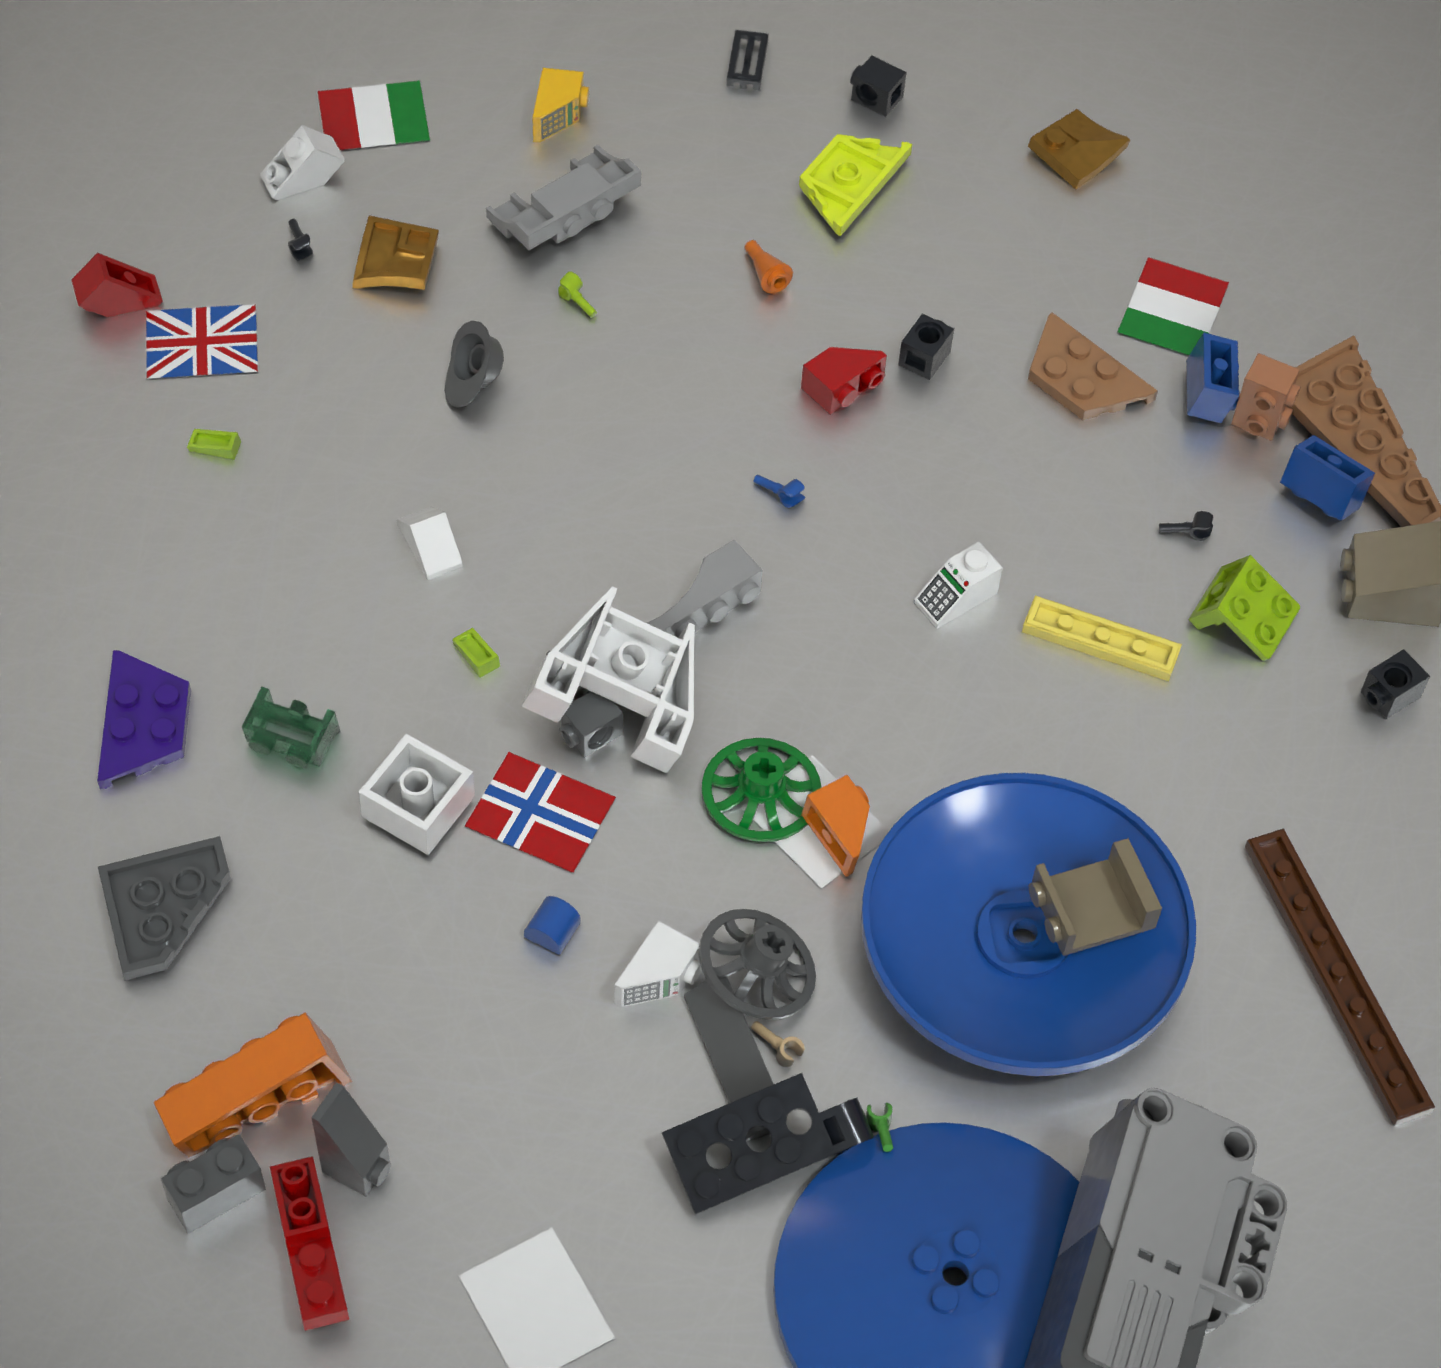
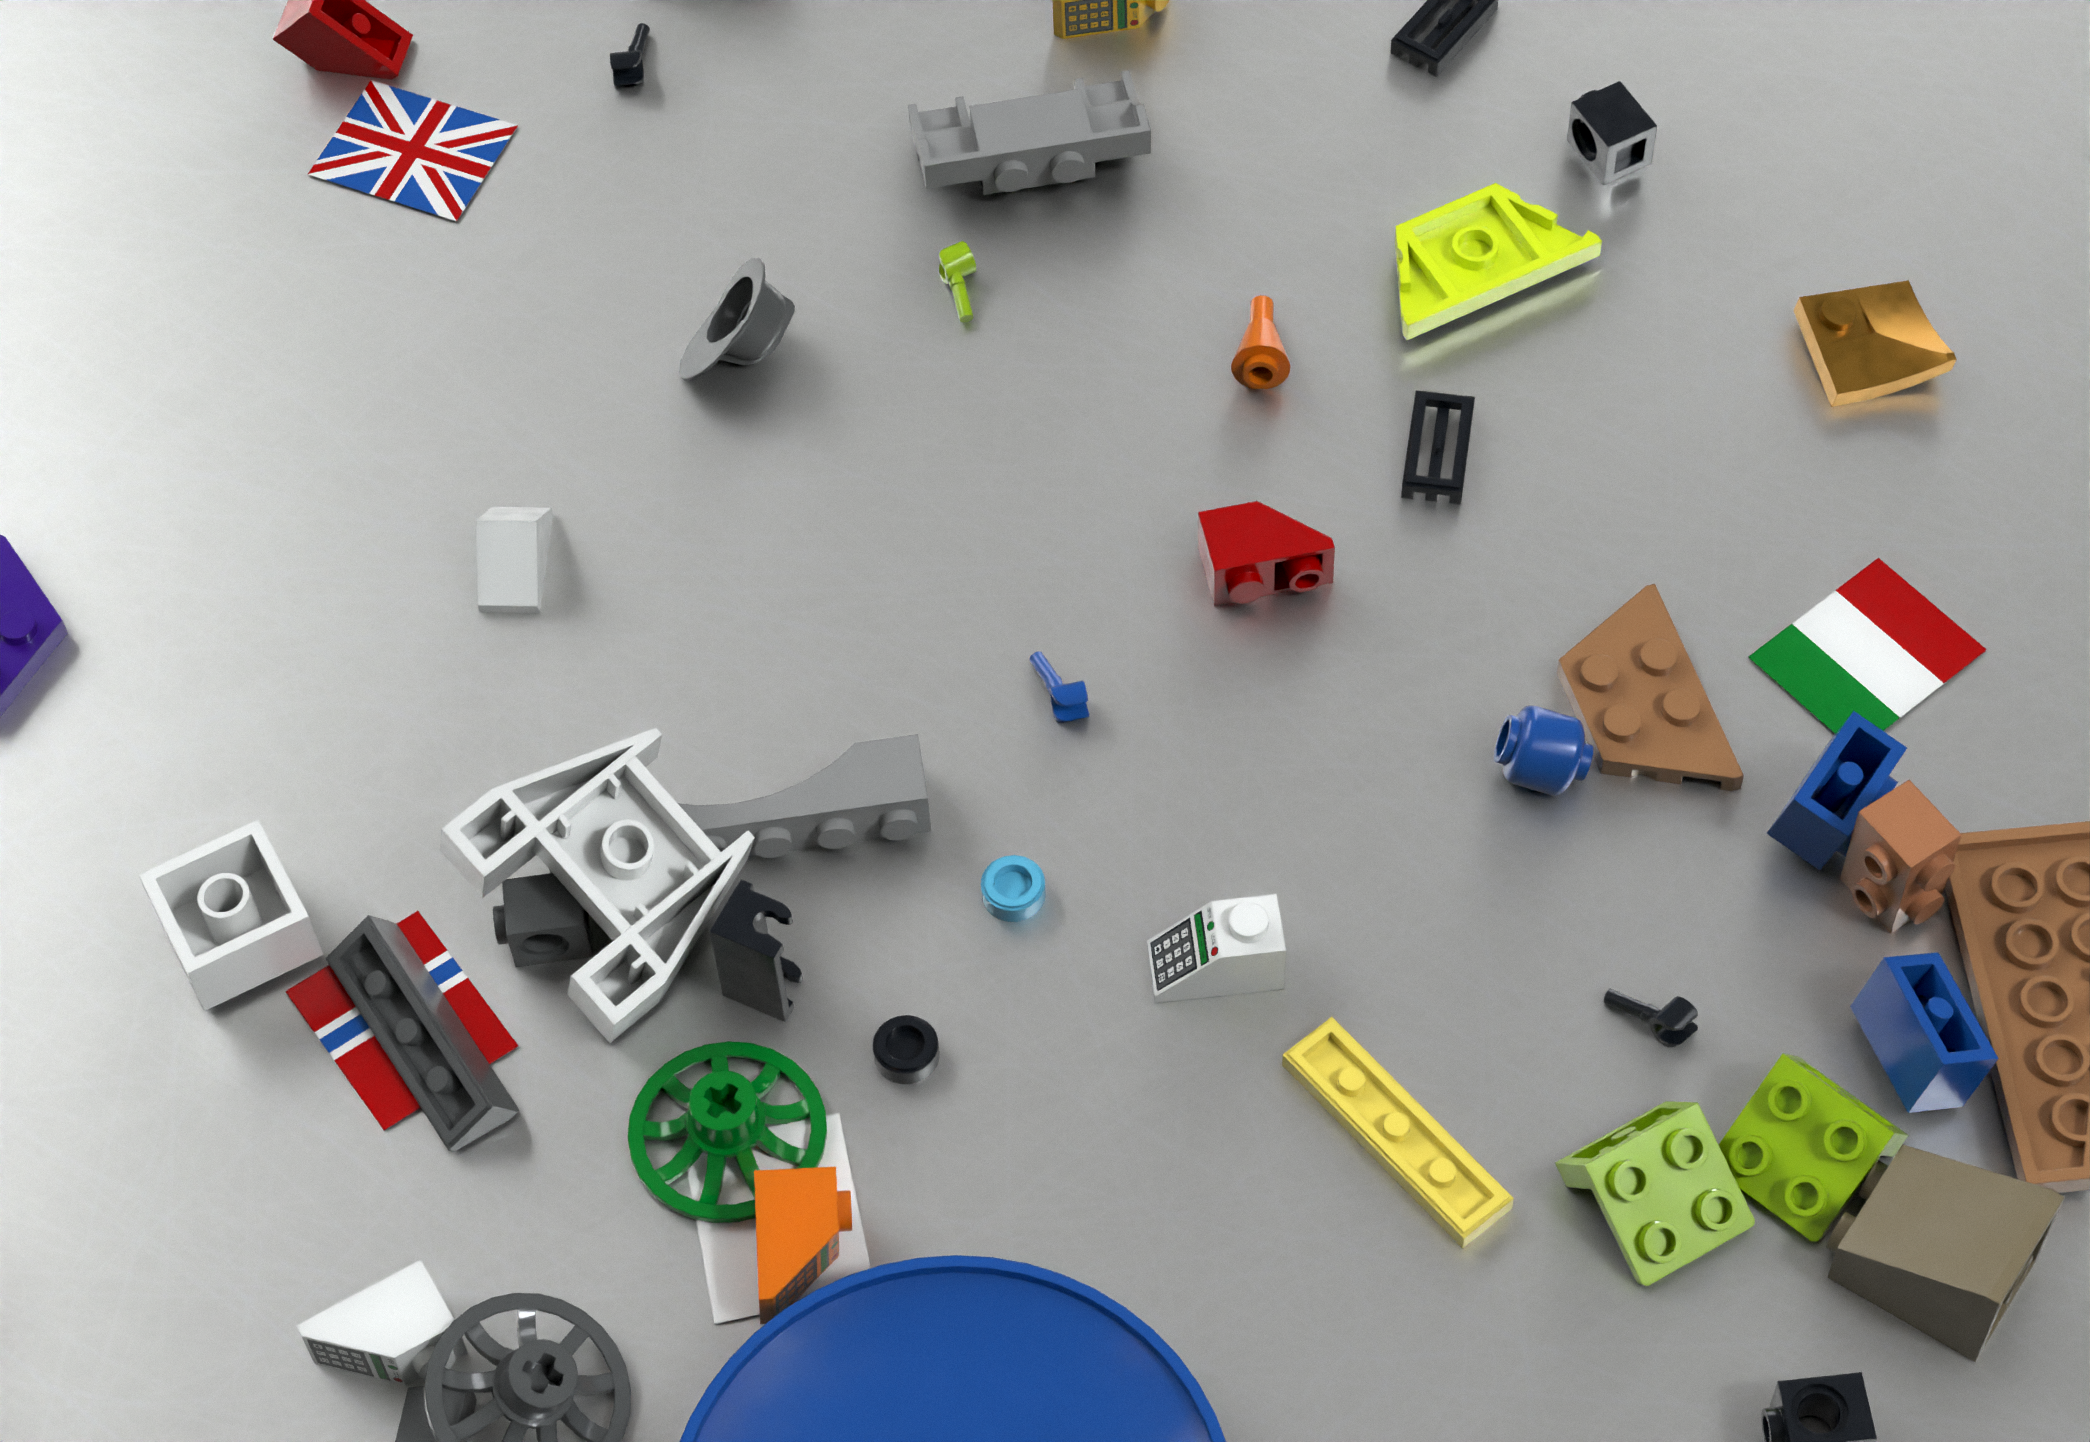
camera: 35 degrees right, 0 degrees up
lime piece [187,429,241,460] -> none
clear green window [242,687,340,768] -> none
pearl gold plate [352,215,439,290] -> none
lime piece [452,628,500,678] -> none
blue brick [524,896,581,955] -> none
black brick [898,313,954,380] -> none
none -> dark grey slope [325,915,519,1152]
none -> black hinge [709,879,803,1022]
none -> black tile [873,1015,940,1084]
none -> medium azure tile [981,855,1046,922]
none -> black tile [1401,390,1475,504]
none -> blue head [1494,705,1593,796]
none -> lime bracket [1718,1053,1909,1242]

